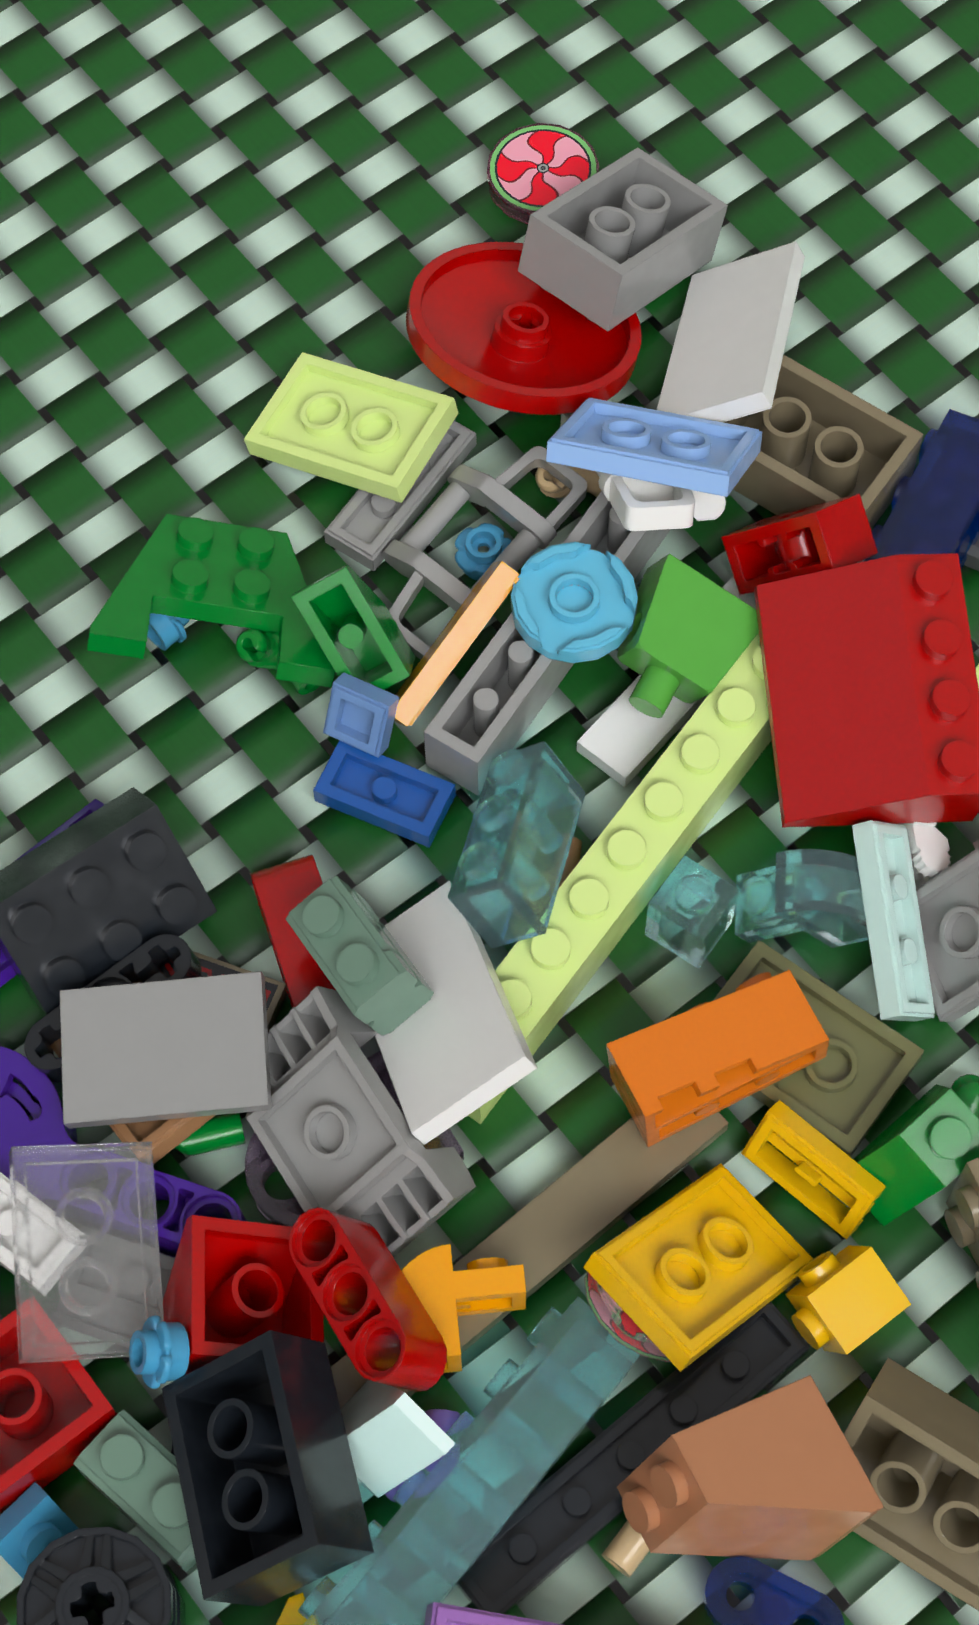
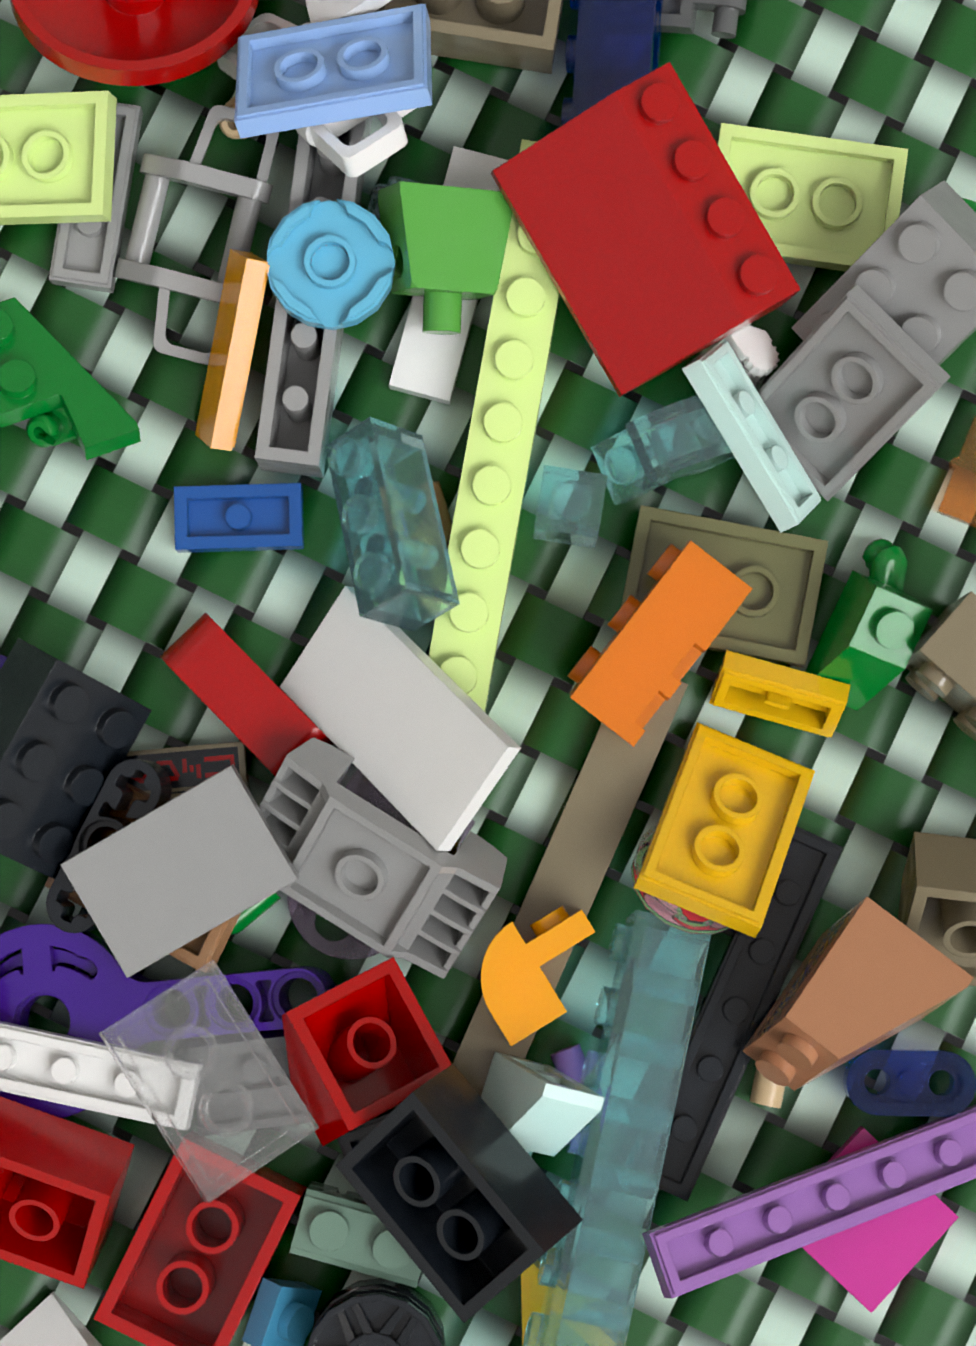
camera: 25 degrees left, 20 degrees up
dark azure plate [129,1315,190,1389] -> none
sand green brick [286,876,434,1036] -> none
red beam [289,1207,447,1392] -> none
green slope [291,564,416,690] -> none
medium blue tile [323,672,399,758] -> none
dark azure plate [455,523,512,581] -> none
red brick [721,493,878,595] -> none
yellow brick [785,1245,911,1355] -> none

